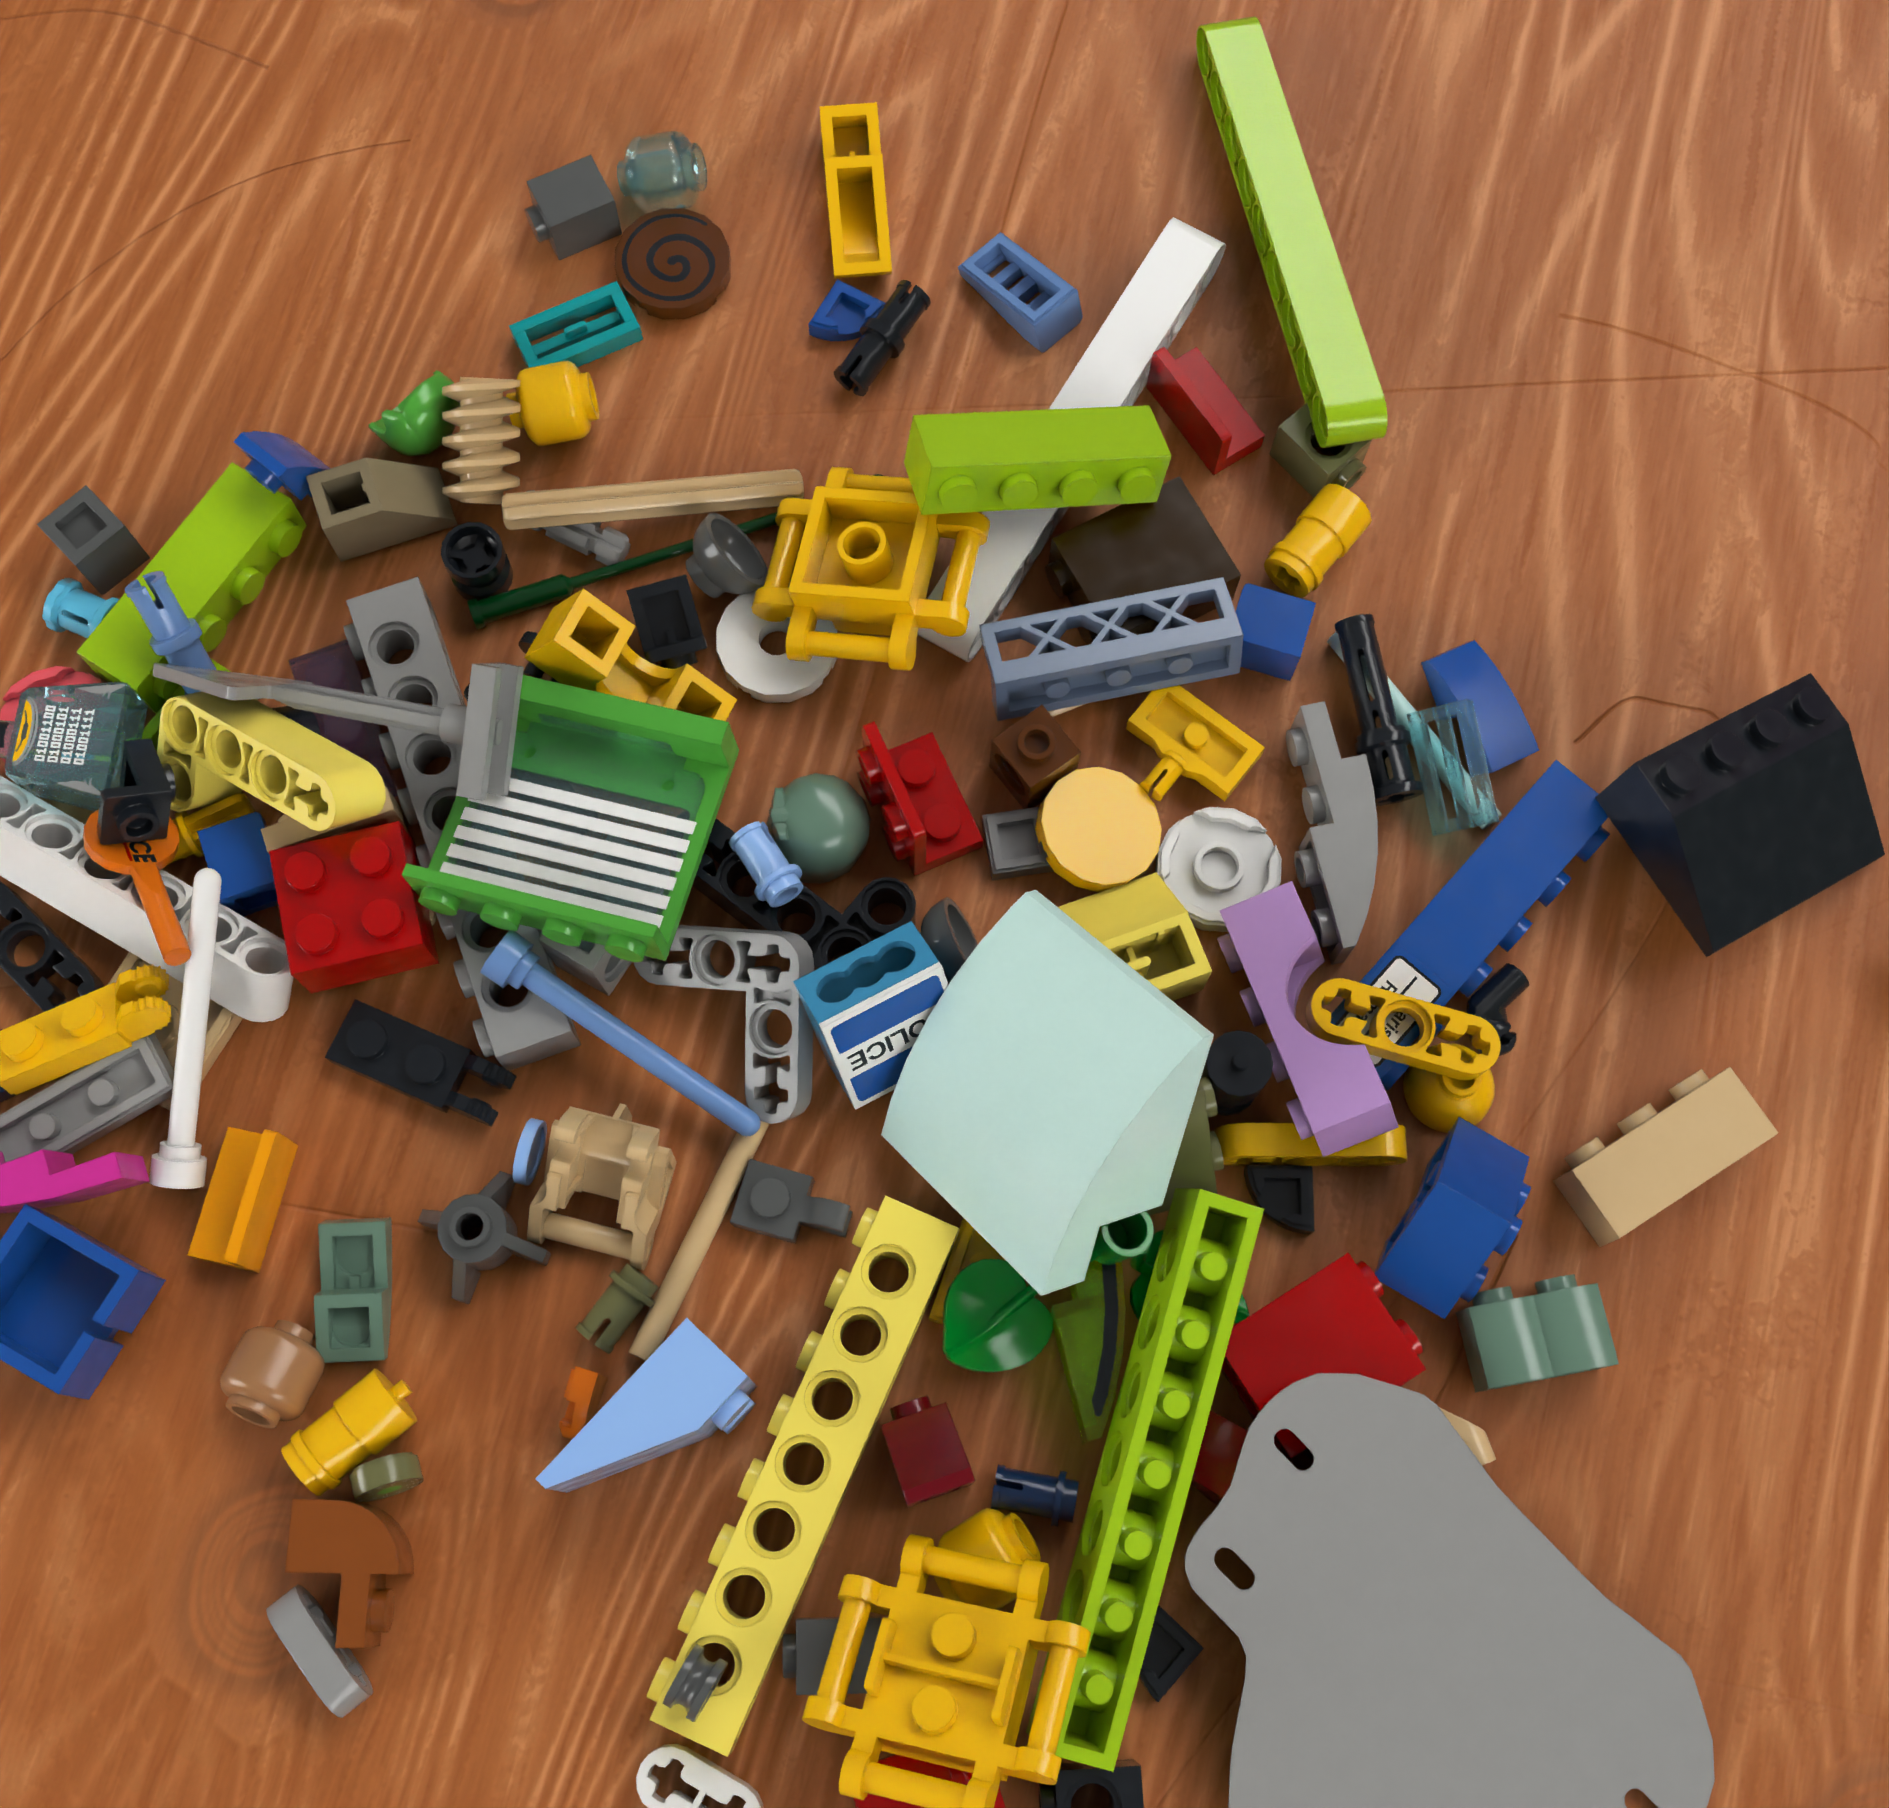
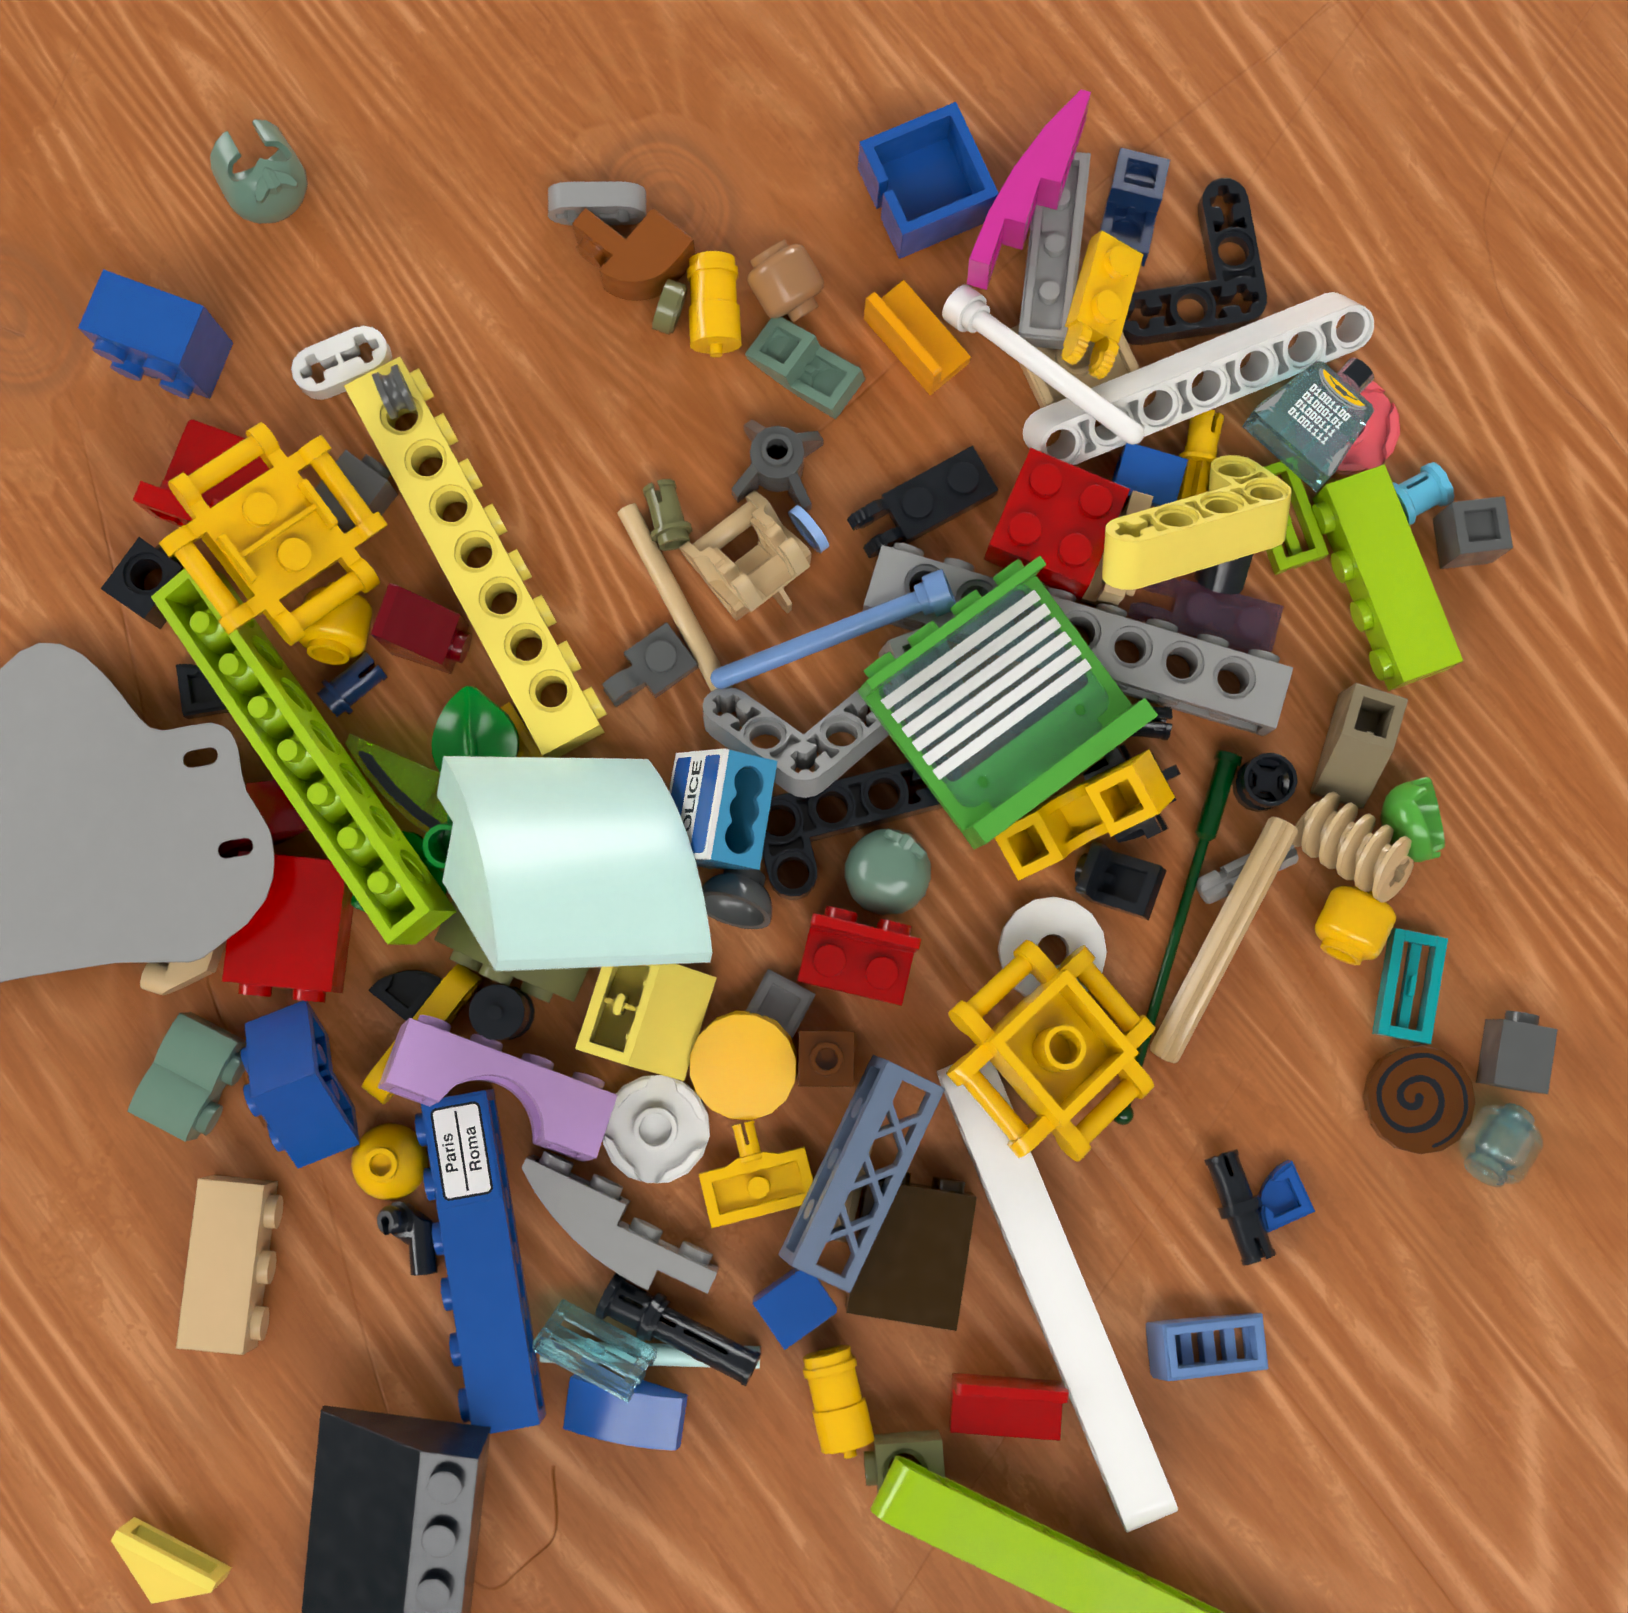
camera: 125 degrees right, 10 degrees up
orange piece [83,809,191,966] -> none
black bracket [97,738,176,845] -> none
medium blue pin [125,571,217,695] -> none
light grey piece [153,662,524,800] -> none
blue slope [234,431,330,501] -> none
light blue slope [535,1318,757,1493] -> none
orange tile [559,1366,608,1440] -> none
dark grey piece [685,513,768,598] -> none
light blue pin [729,821,804,907] -> none
yellow slope [819,102,892,279] -> none
lime brick [904,405,1172,515] -> none
yellow beam [1305,978,1501,1080] -> none

